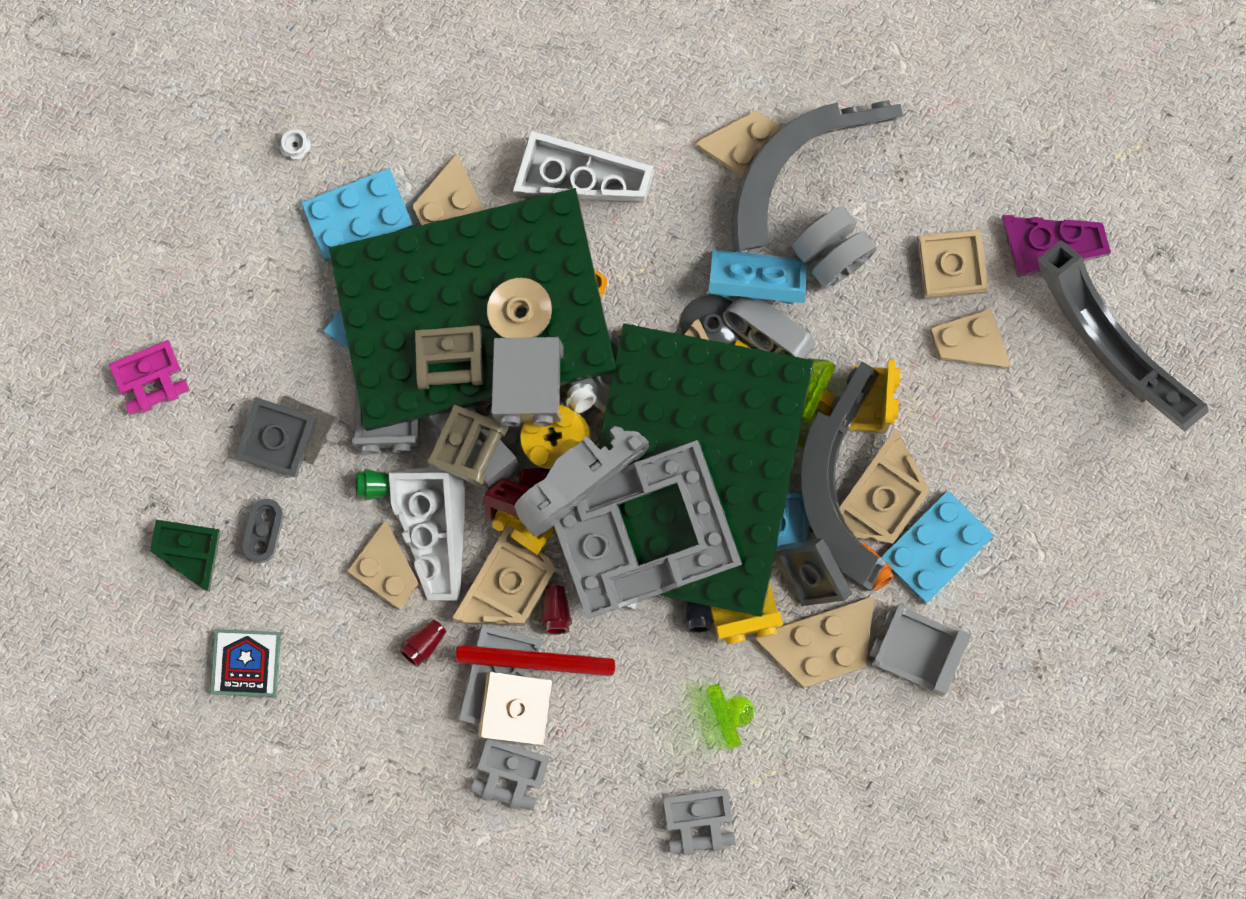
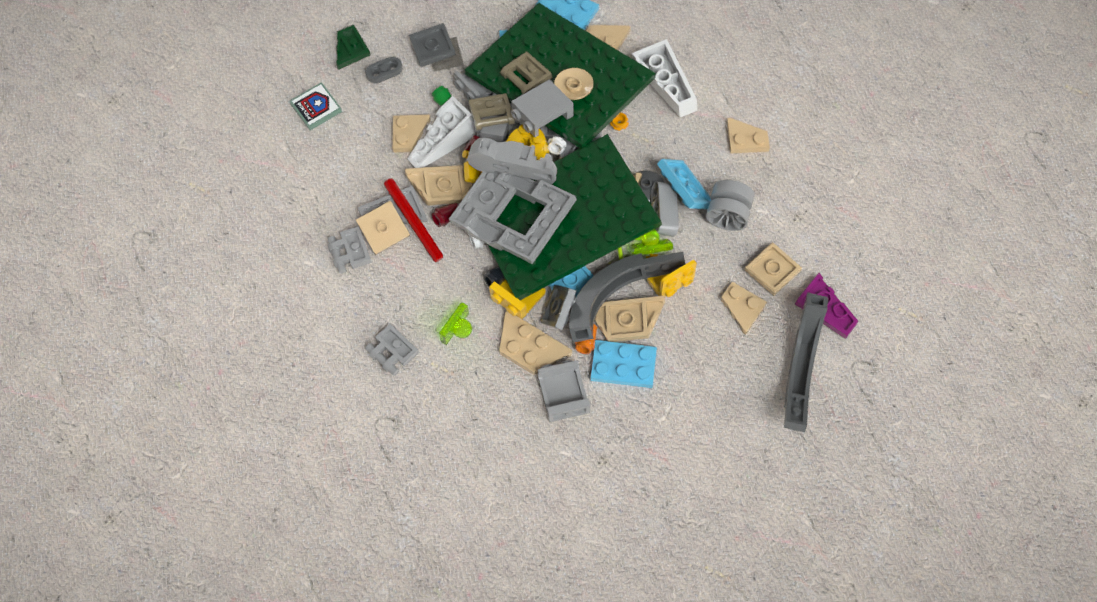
camera: 55 degrees right, 15 degrees down
dark red cone [399,619,447,667] -> none
dark grey arch [732,100,903,252] -> none

